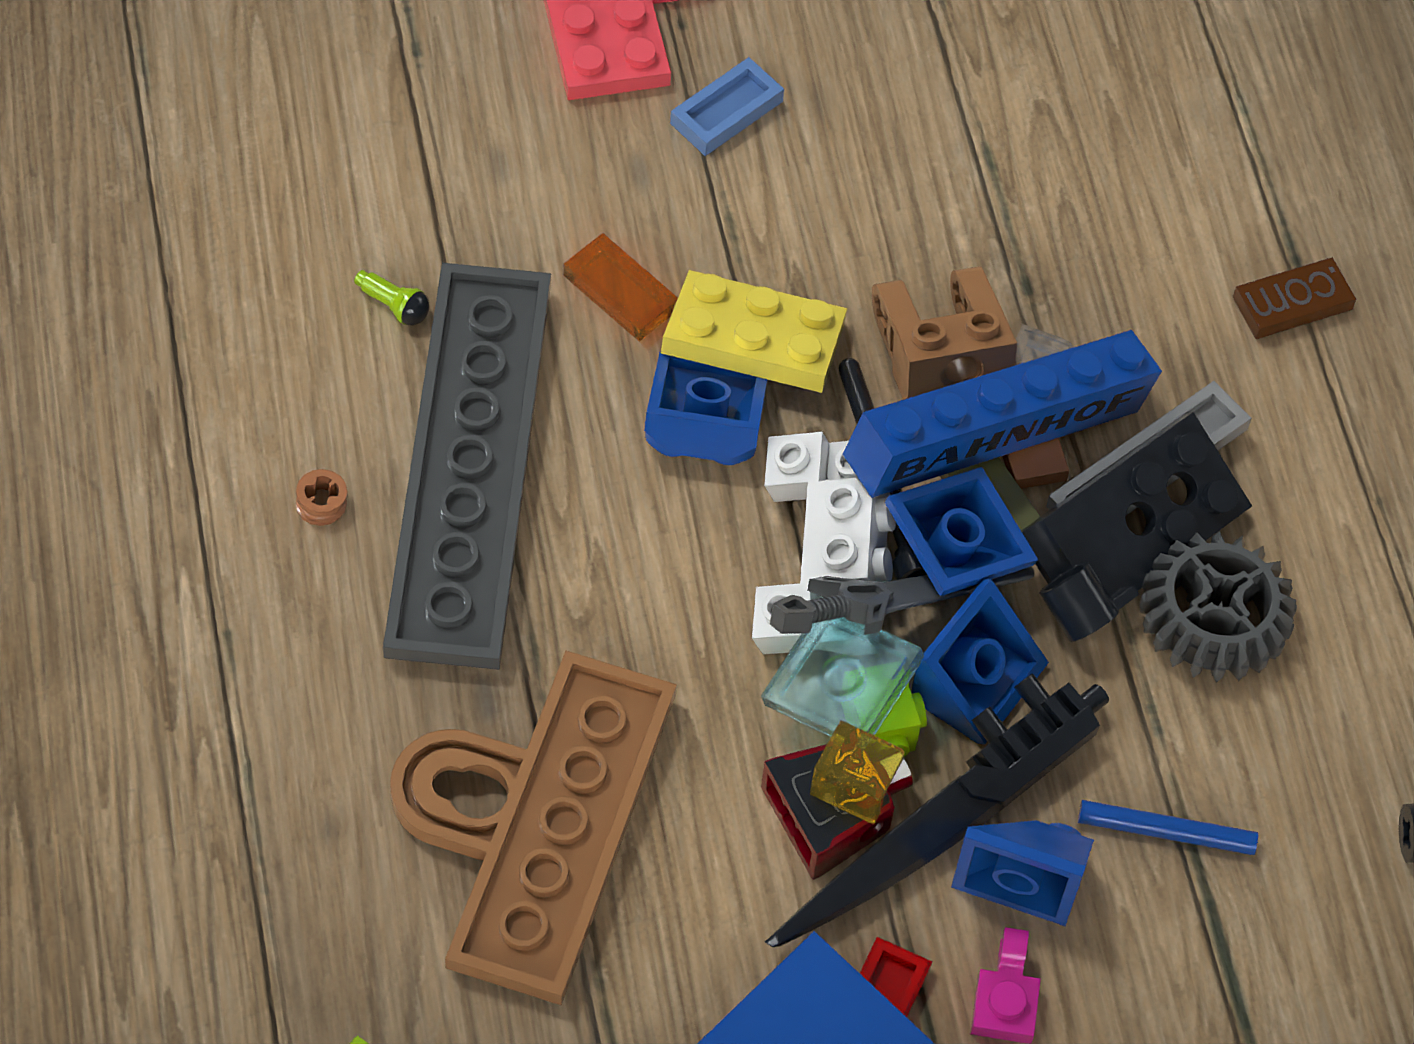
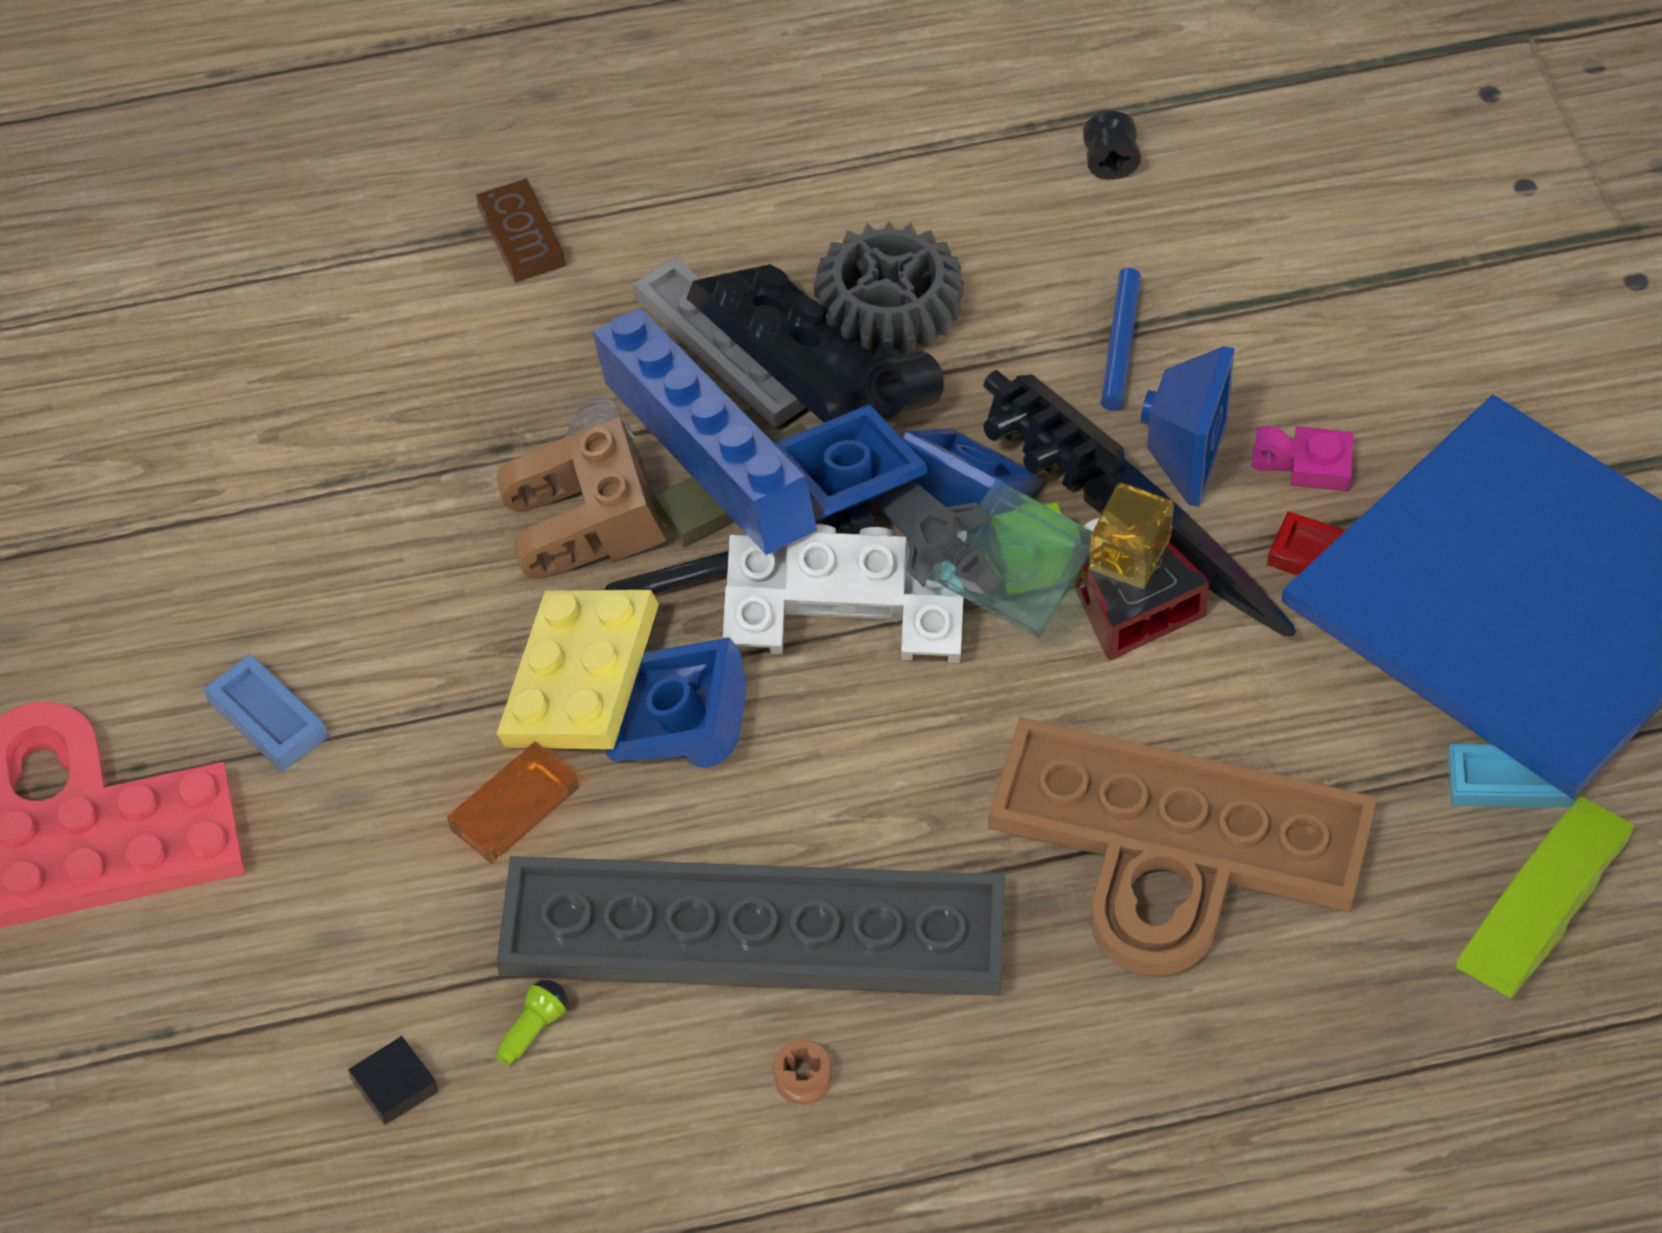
camera: 85 degrees left, 5 degrees down
none -> black tile [348,1036,438,1125]

